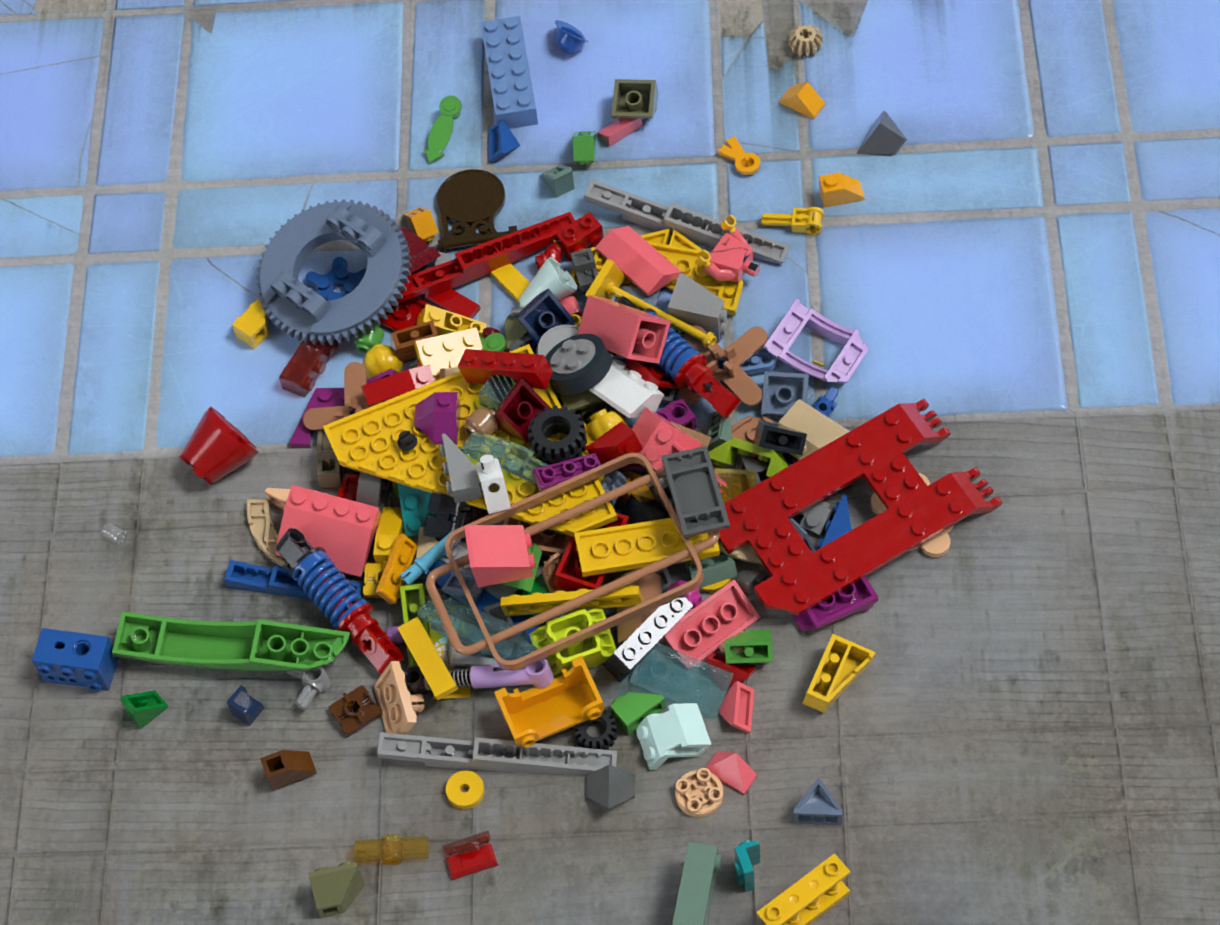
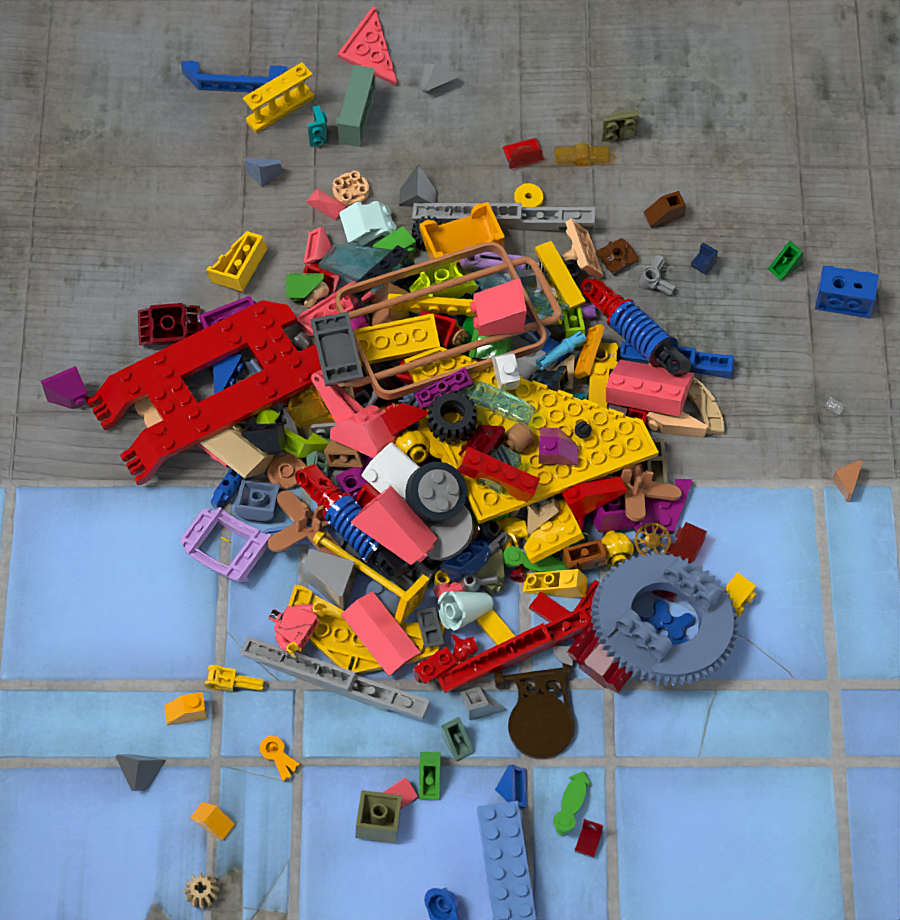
camera: 175 degrees right, 5 degrees up
bright green slope [112,611,350,671] -> none
red cone [179,406,259,485] -> none
light orange slope [403,206,439,242] -> none
light grey slope [439,434,482,503] -> none
none -> magenta slope [41,366,89,409]
none -> dark red slope [137,303,201,346]
none -> light grey slope [460,686,507,720]
none -> dark red bracket [574,819,604,858]
none -> pearl gold wheel [634,523,671,556]
none -> nougat slope [833,460,863,502]

